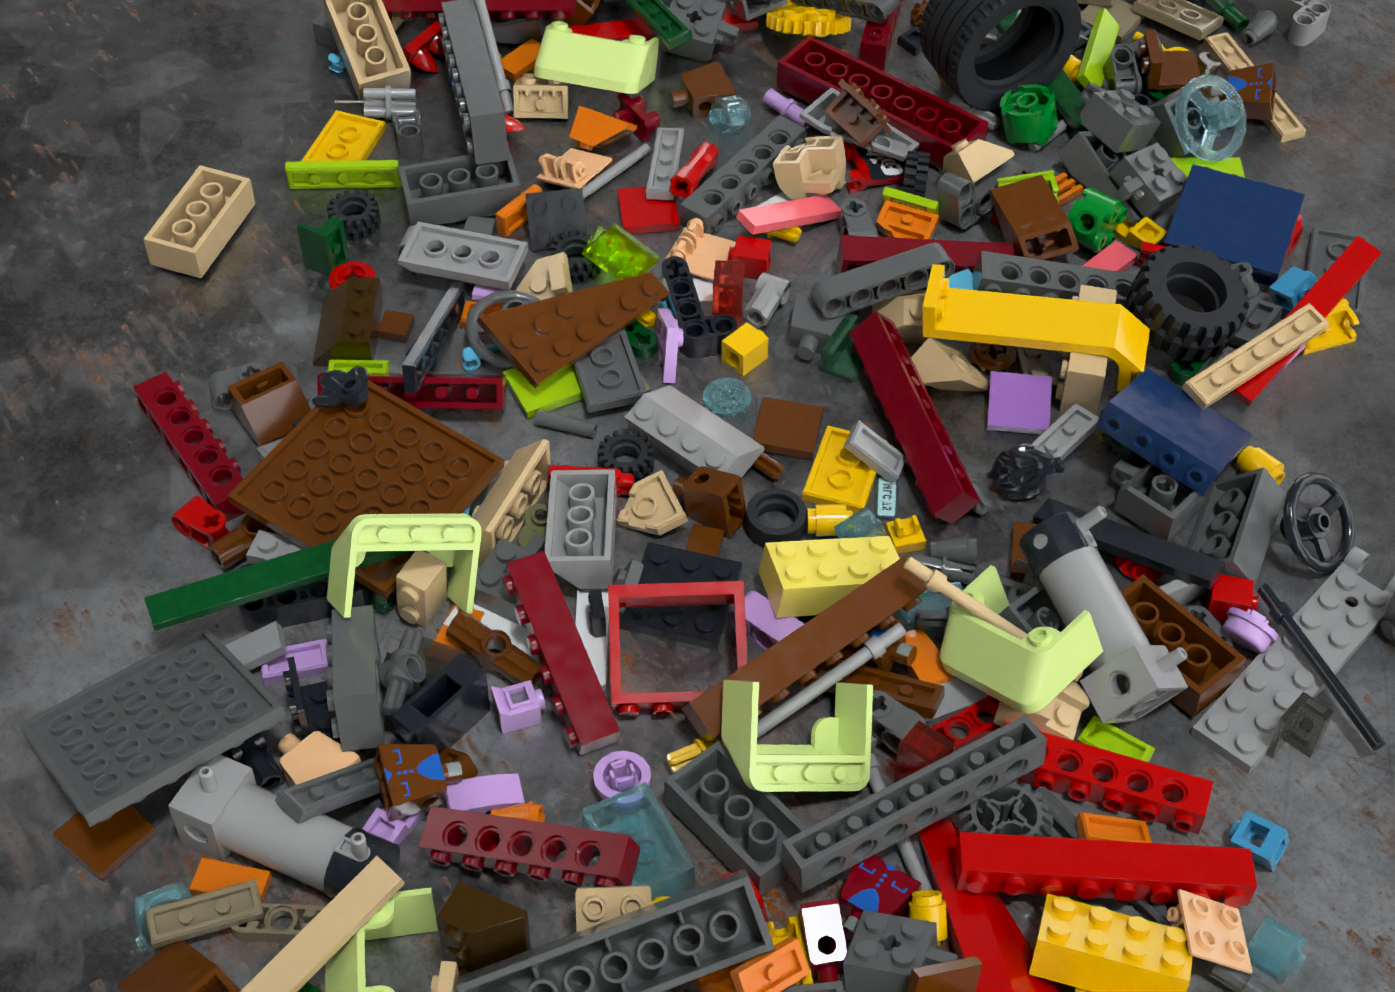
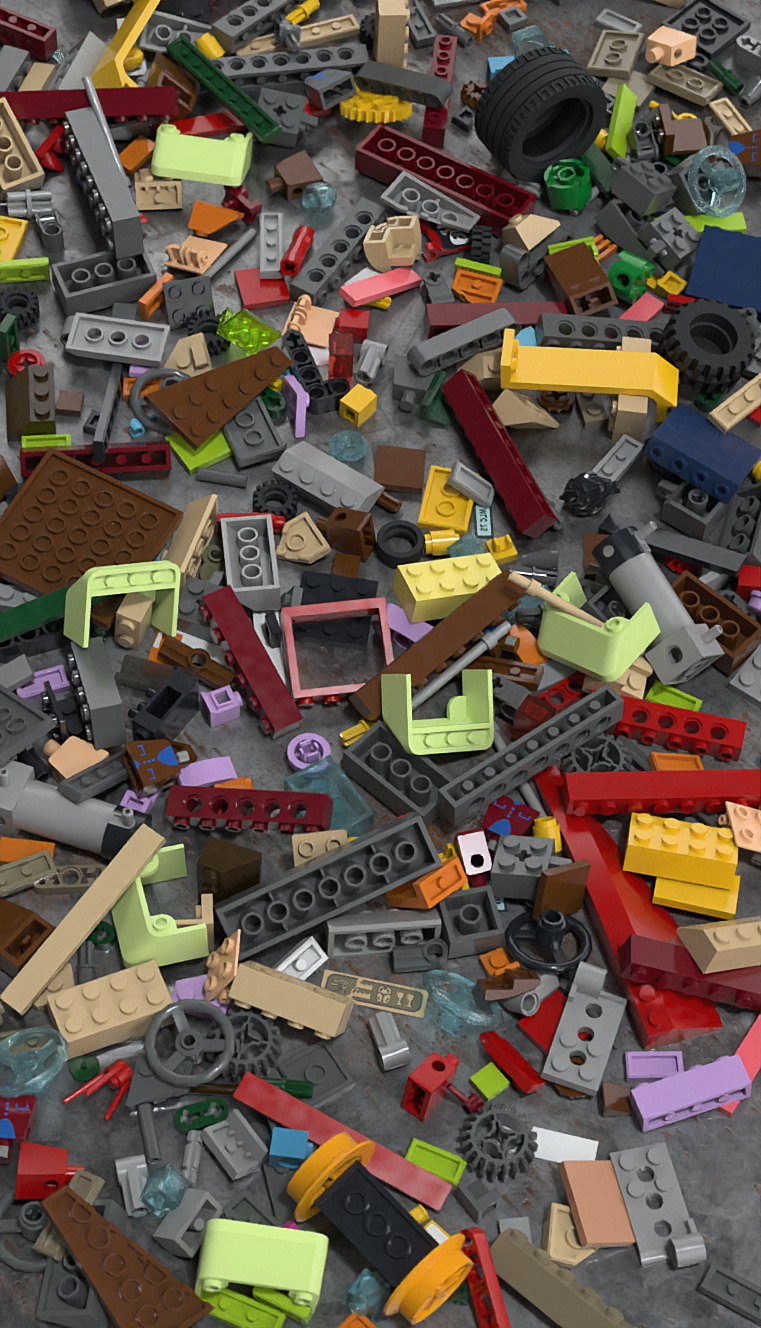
camera: 10 degrees left, 5 degrees up
black plate [312,366,369,407] -> none
dark grey axle [379,628,426,715] -> none
lavender pin [763,88,811,130] -> none
reddish brown bracket [824,78,892,148] -> none
medium lavender tile [986,371,1052,435] -> none

